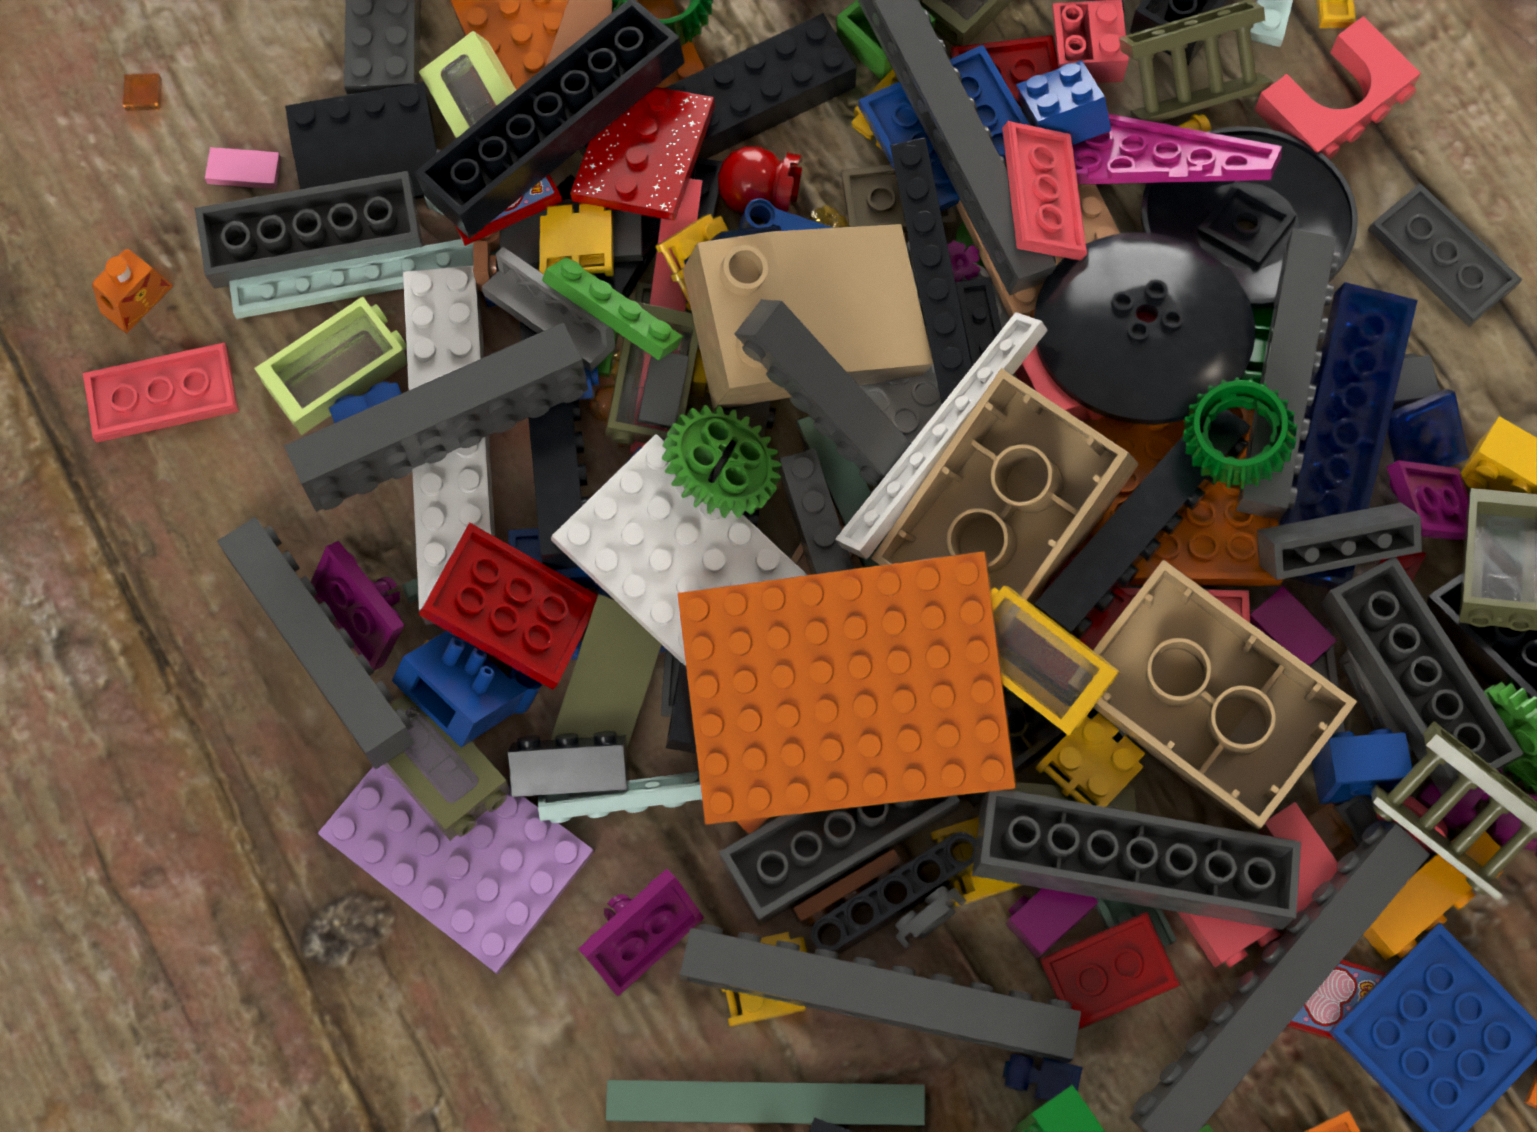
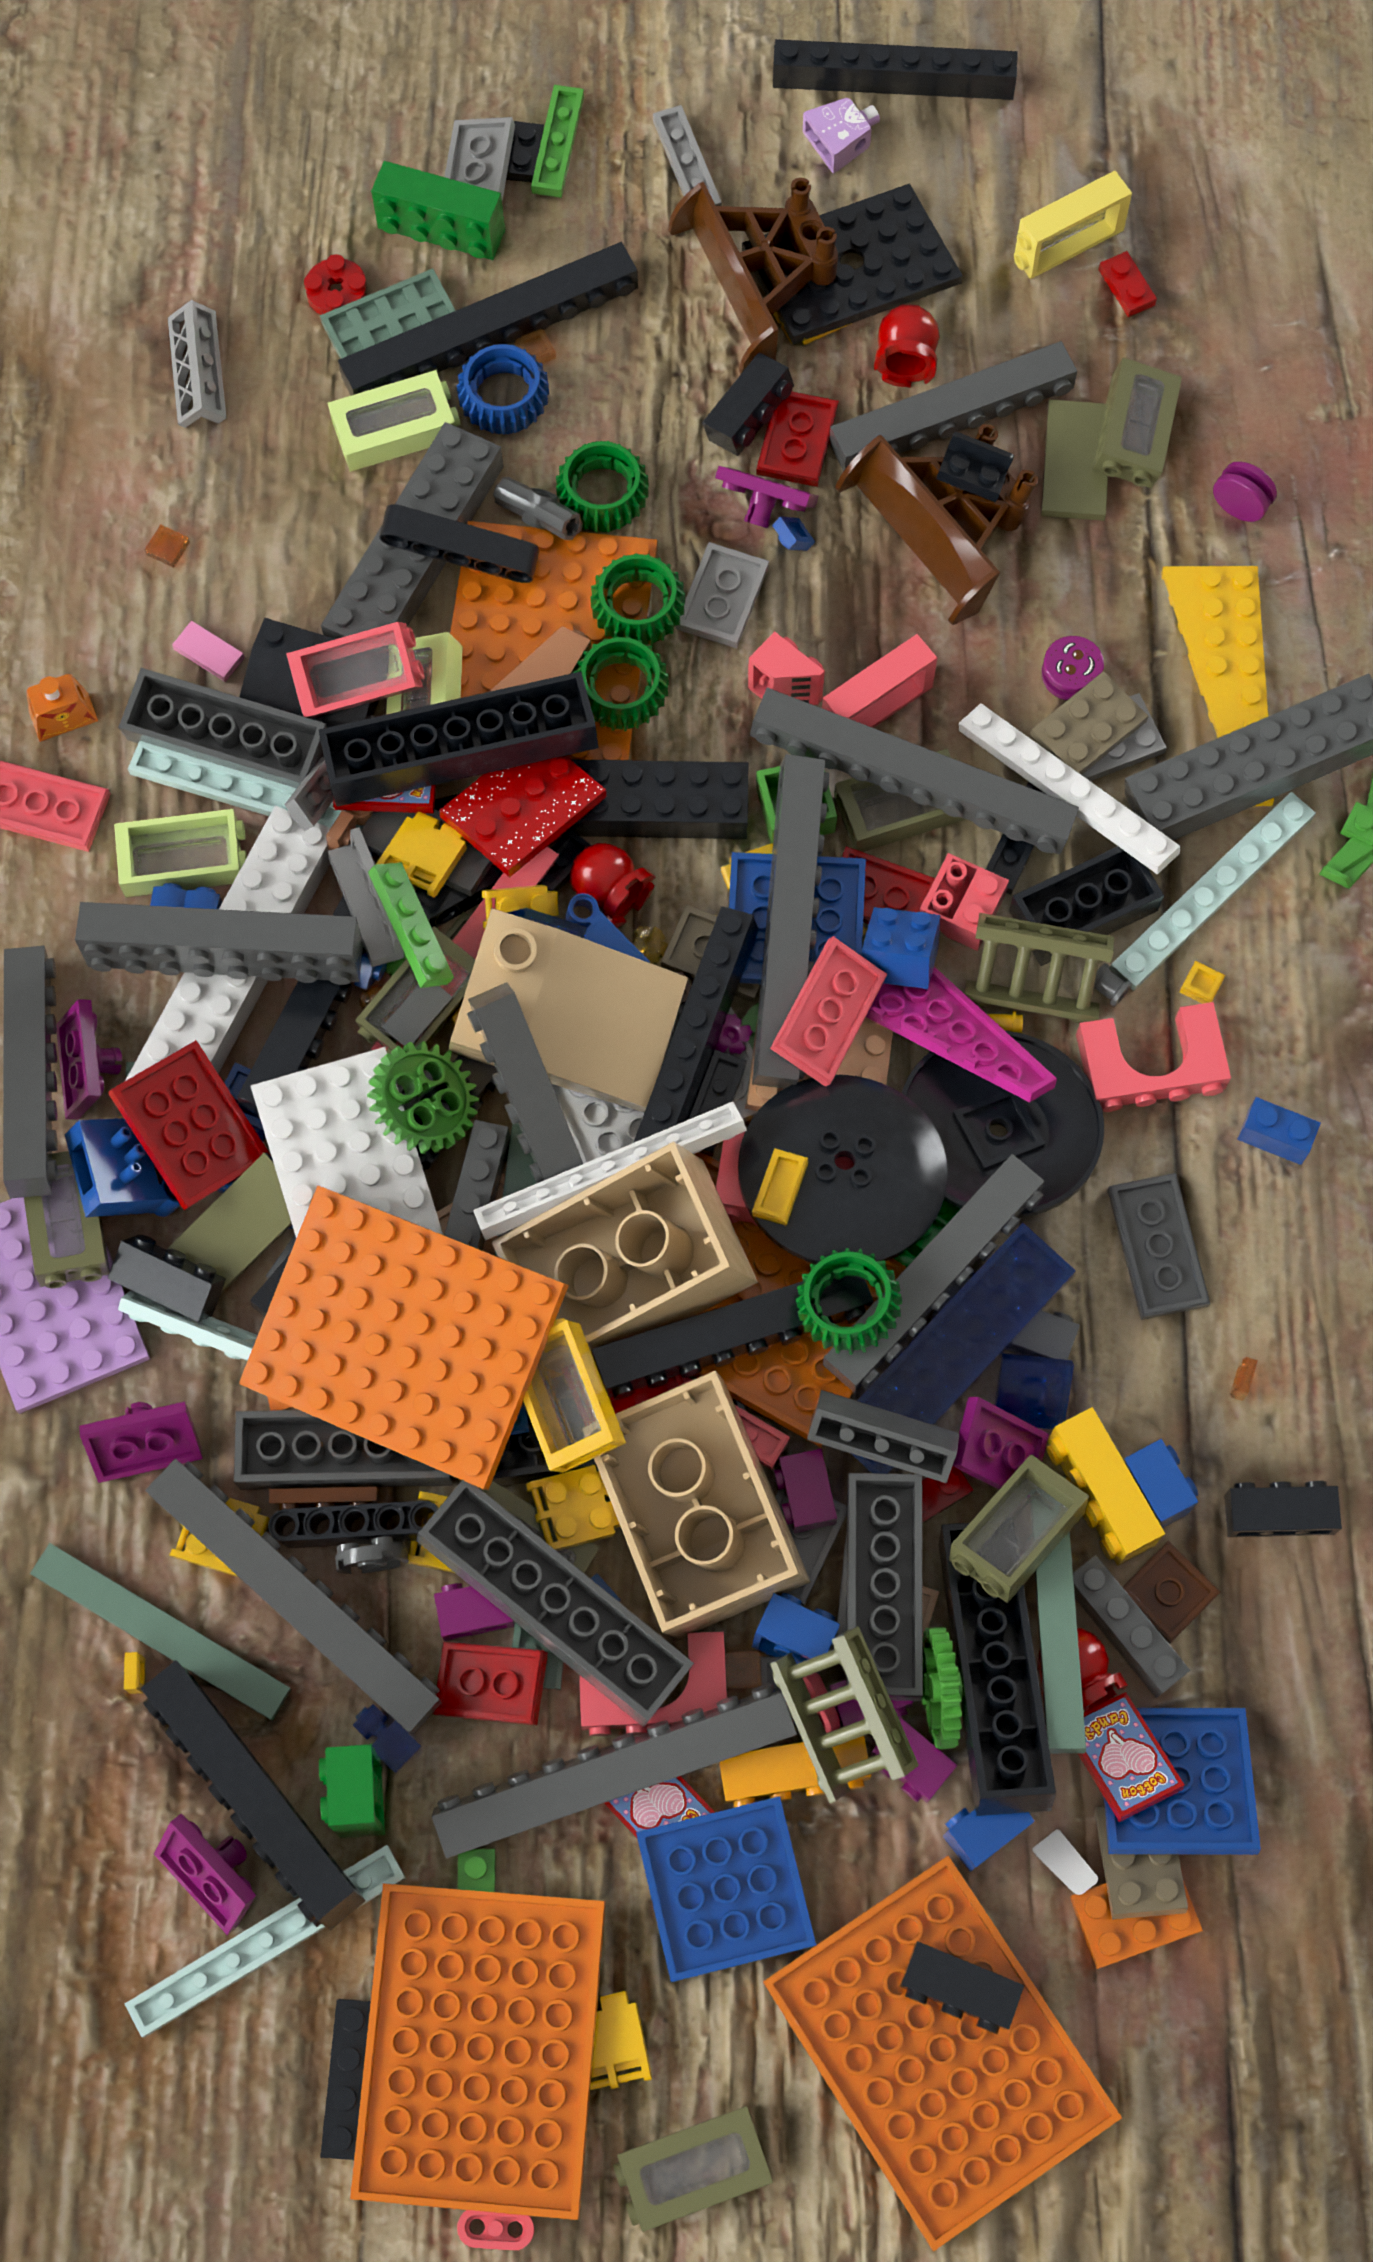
camera: 30 degrees right, 0 degrees up
none -> light grey plate [284,757,334,831]
none -> piece [286,622,425,719]
none -> yellow tile [752,1148,809,1226]
none -> dark grey bush [1094,963,1133,1007]
none -> blue brick [1237,1097,1321,1165]

